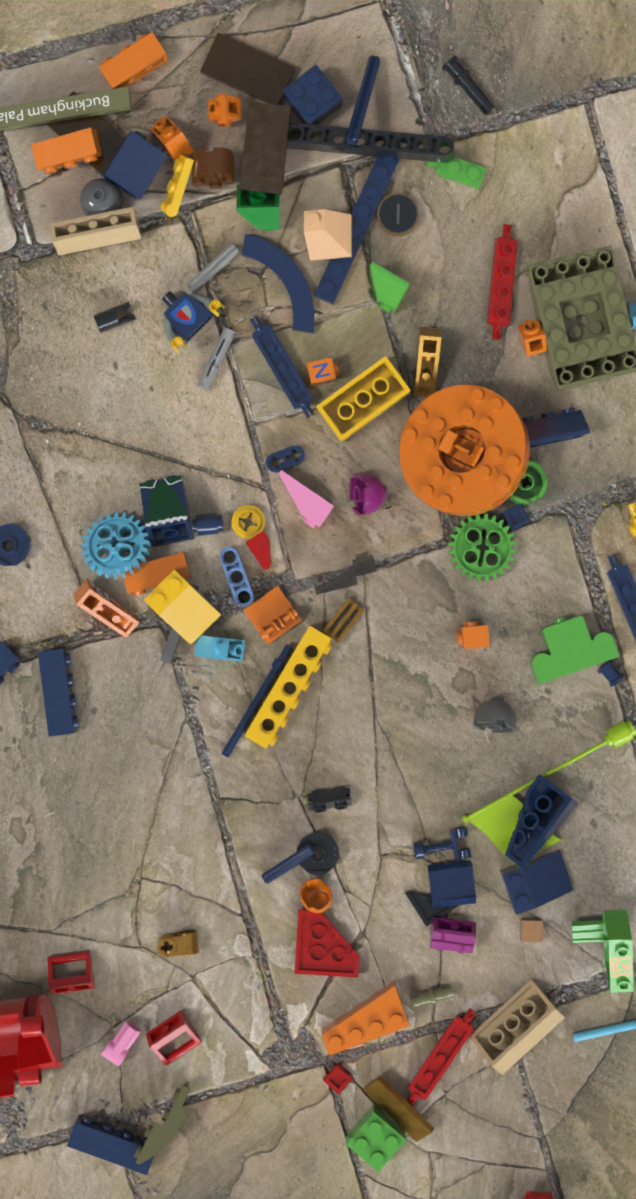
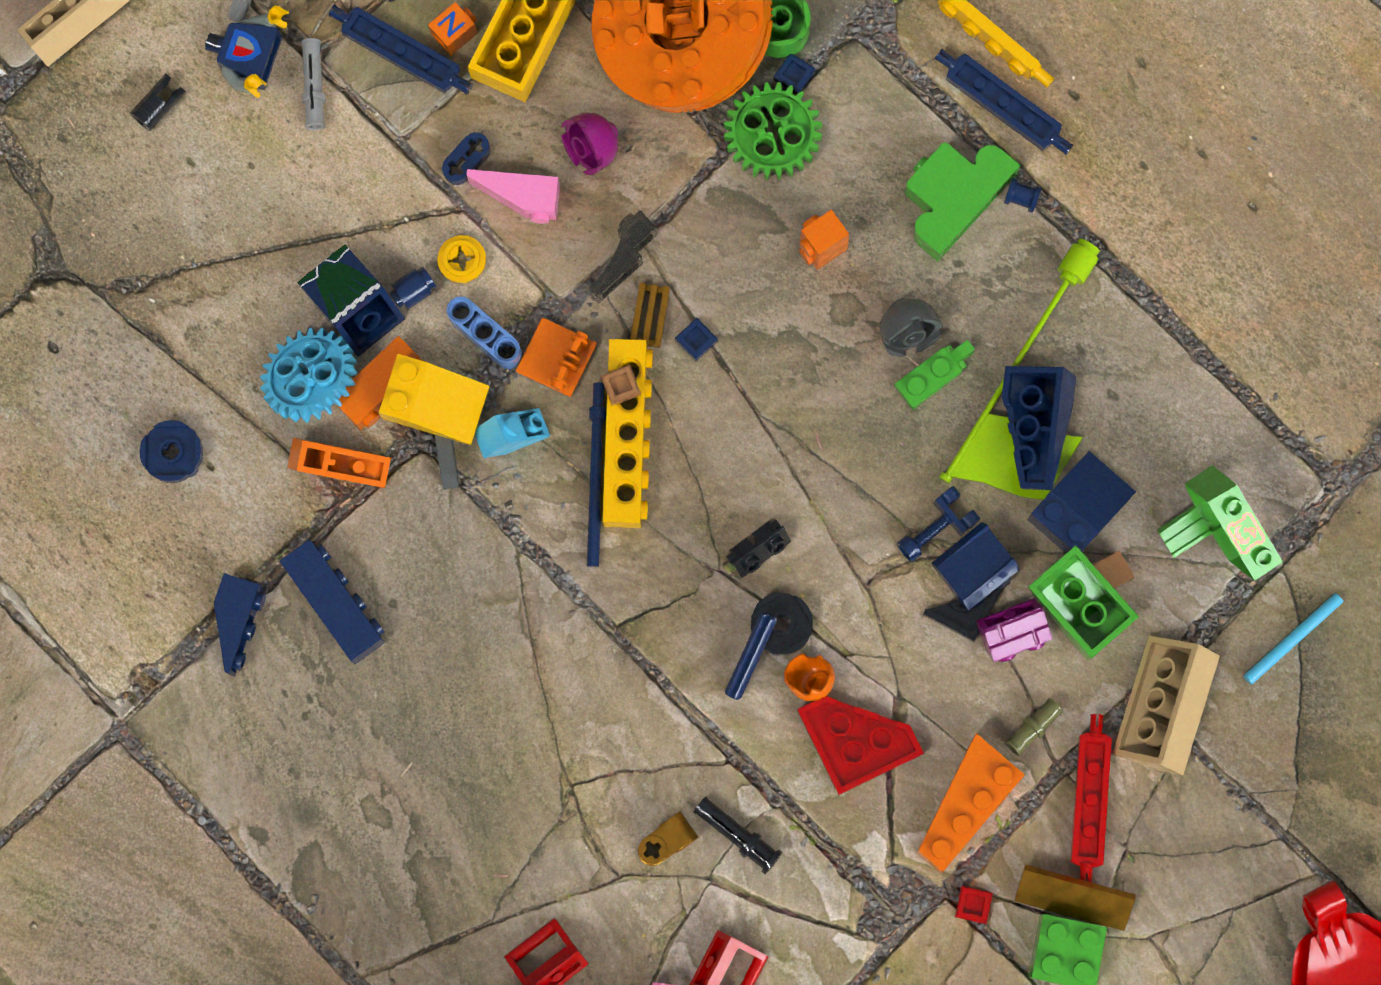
camera: 20 degrees left, 10 degrees down
red tile [245,531,271,570] -> none
none -> medium nougat tile [601,365,641,406]
none -> dark blue tile [675,318,718,362]
none -> black pin [693,797,783,875]
none -> bright green hinge [894,340,975,410]
none -> bright green slope [1028,546,1139,661]

